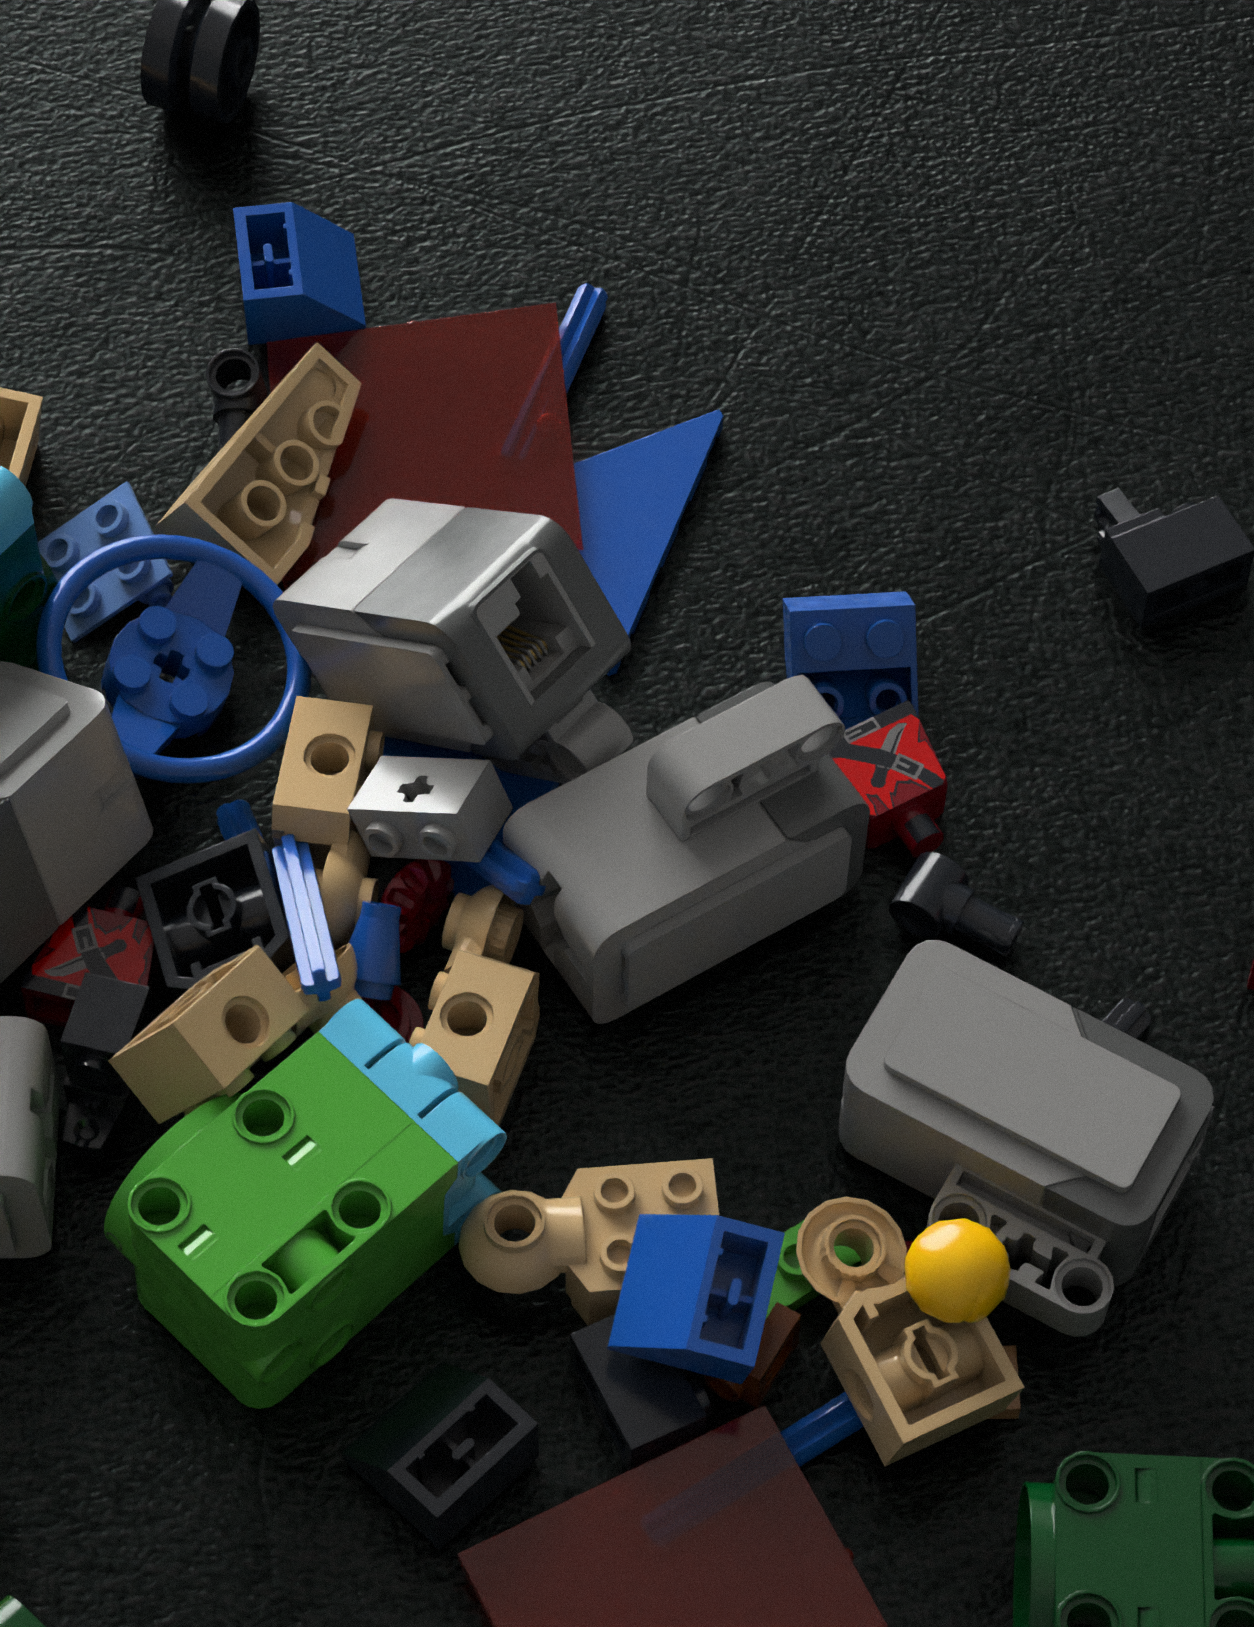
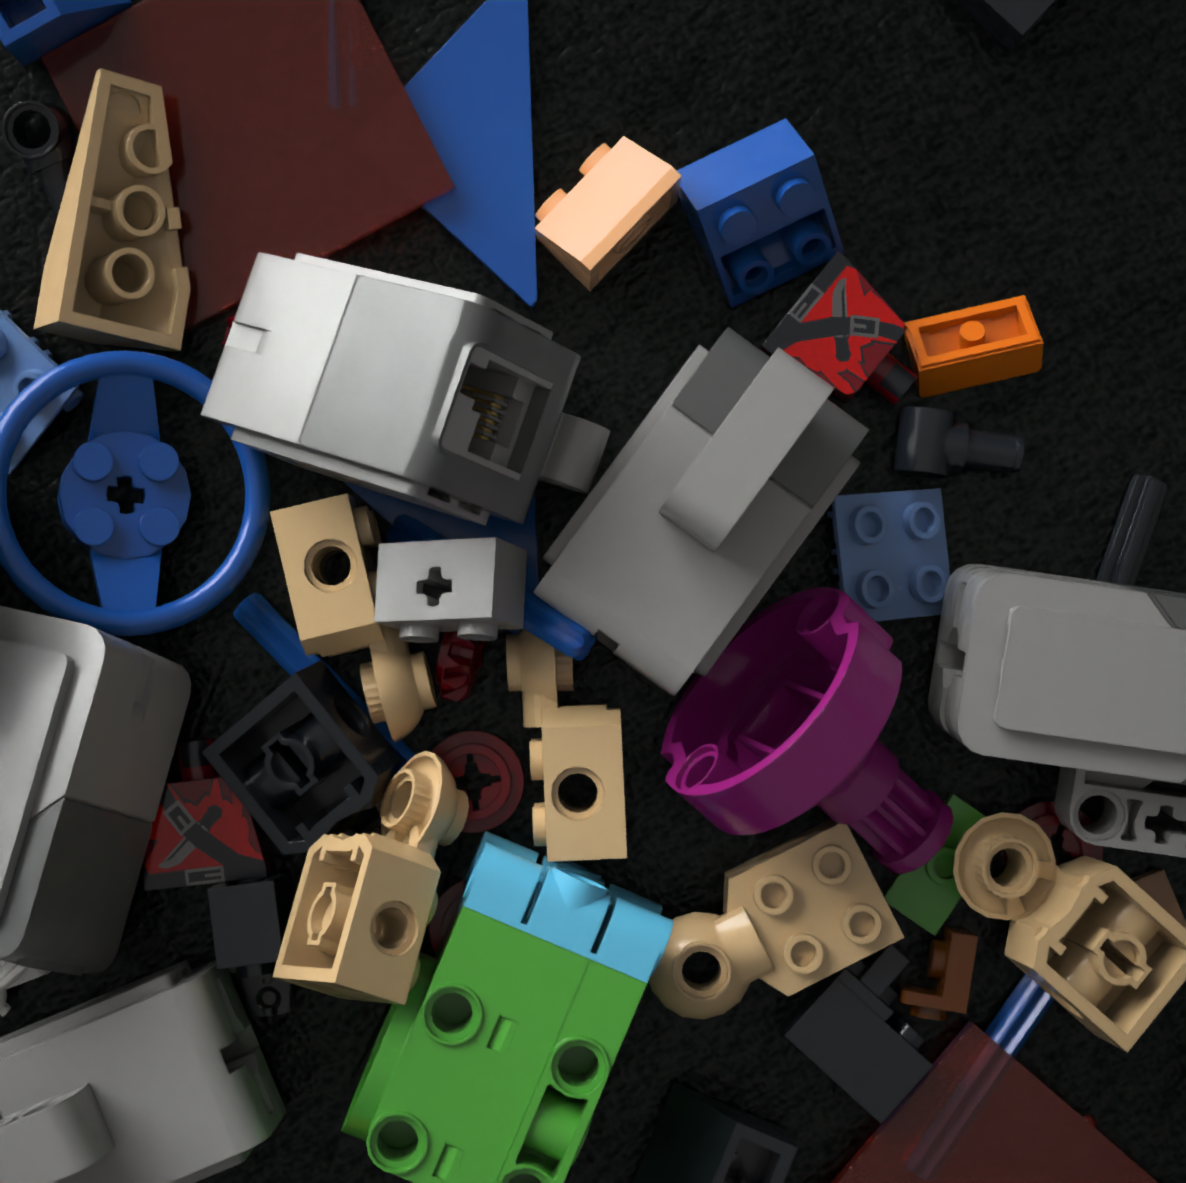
camera: 20 degrees left, 30 degrees up
axle [272,834,342,1002] -> none
blue cone [349,900,402,1000] -> none
blue slope [607,1214,785,1384] -> none
yellow hair [904,1218,1011,1323] -> none
none -> light nougat slope [535,136,682,291]
none -> magenta piece [661,587,954,874]
none -> medium blue hinge [827,488,950,621]
none -> orange slope [904,295,1044,398]

